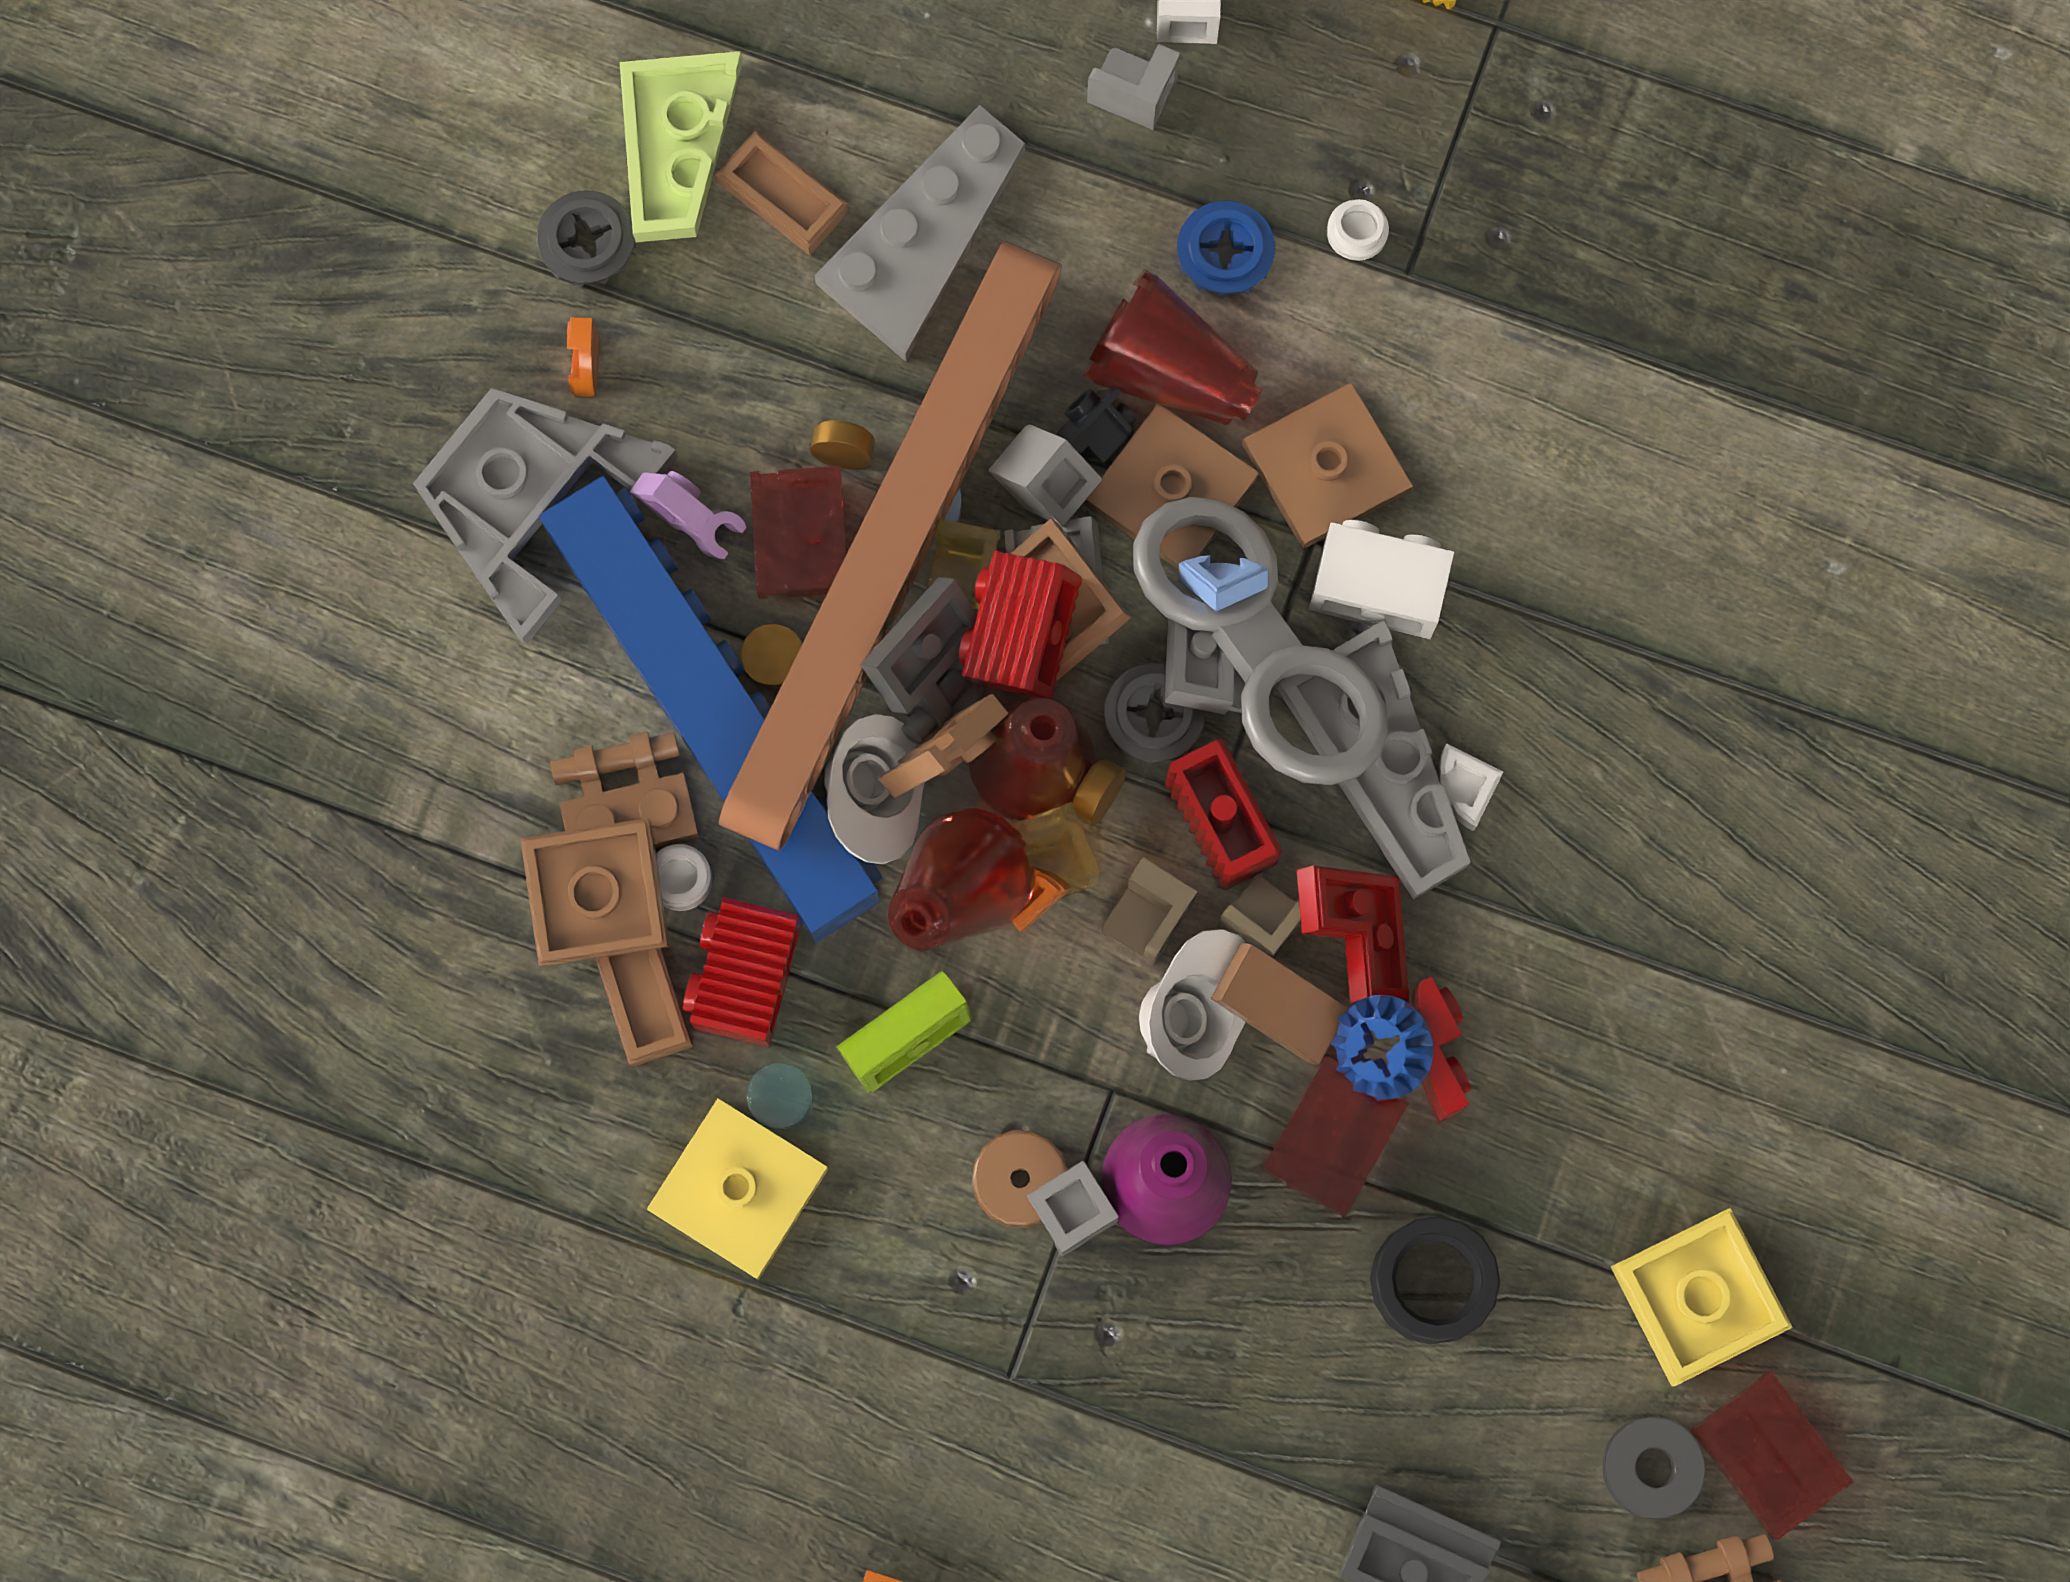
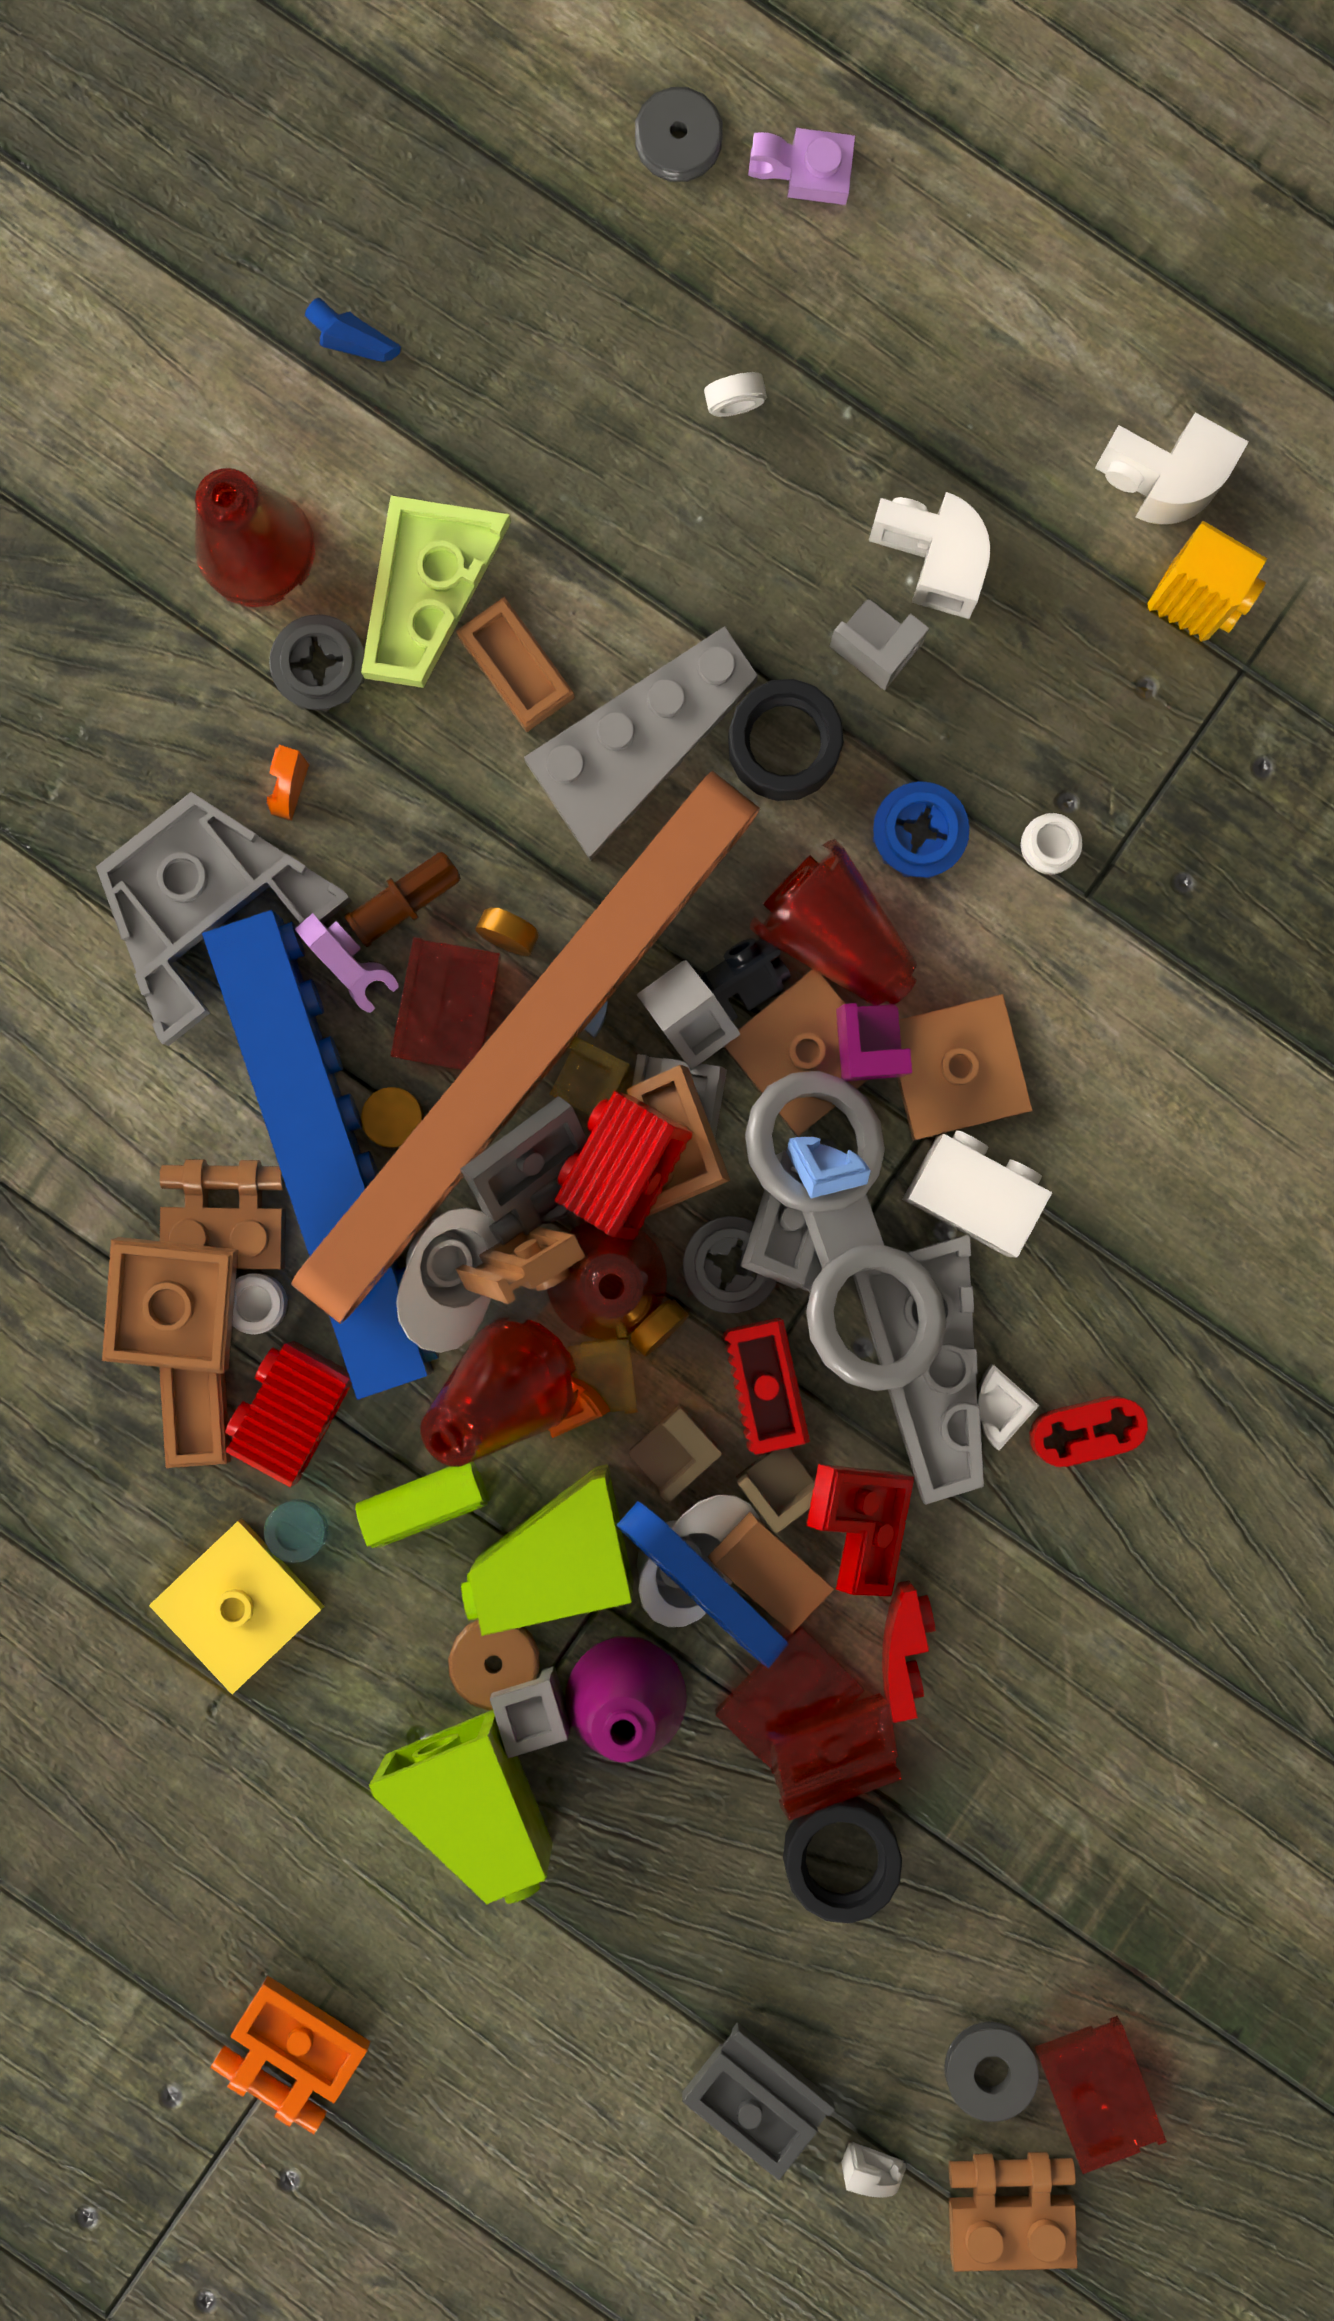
camera: 15 degrees right, 10 degrees up
blue gear [1330,995,1433,1101] -> none
light yellow plate [1610,1208,1793,1386] -> none
none -> clear red cone [195,468,315,607]
none -> reddish brown axle [344,852,461,948]
none -> lime slope [369,1710,553,1904]
none -> lime slope [461,1464,634,1636]
none -> blue beam [616,1501,789,1668]
none -> black tyre [728,679,844,801]
none -> clear red plate [766,1693,902,1821]
none -> magenta panel [836,1003,912,1081]
none -> red beam [1029,1396,1148,1467]

